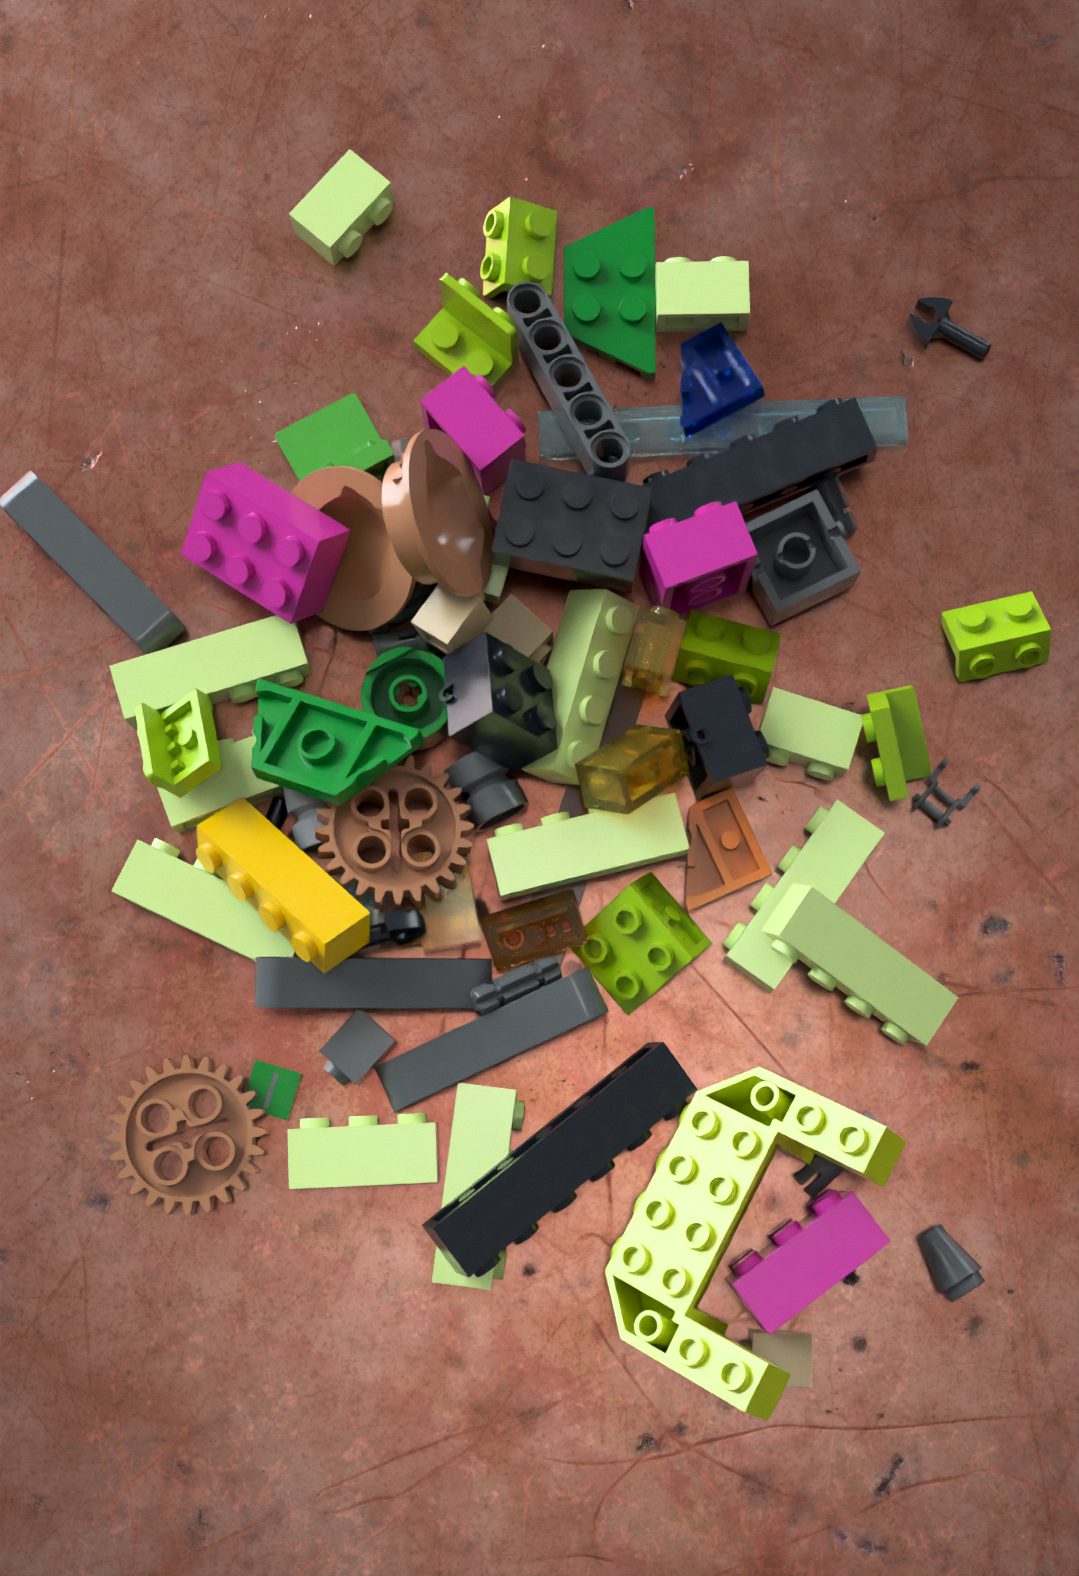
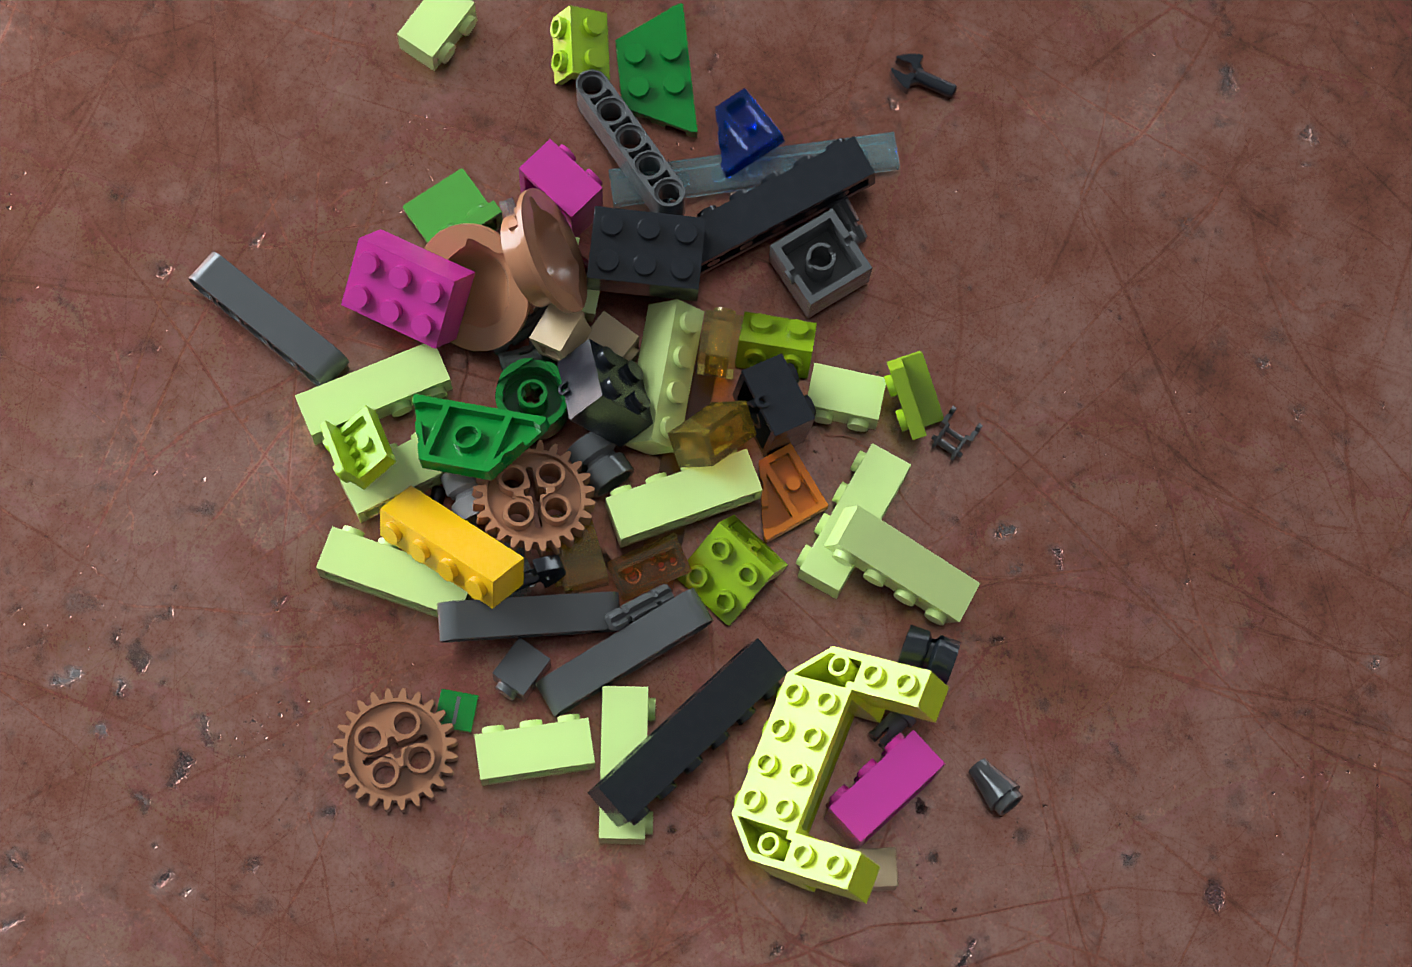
camera: 15 degrees left, 5 degrees down
lime bracket [413,273,519,391] -> none
dark pink brick [639,501,758,624] -> none
yellowish green brick [655,256,750,332] -> none
lime bracket [941,591,1051,682] -> none
none -> black wheel [897,624,961,685]

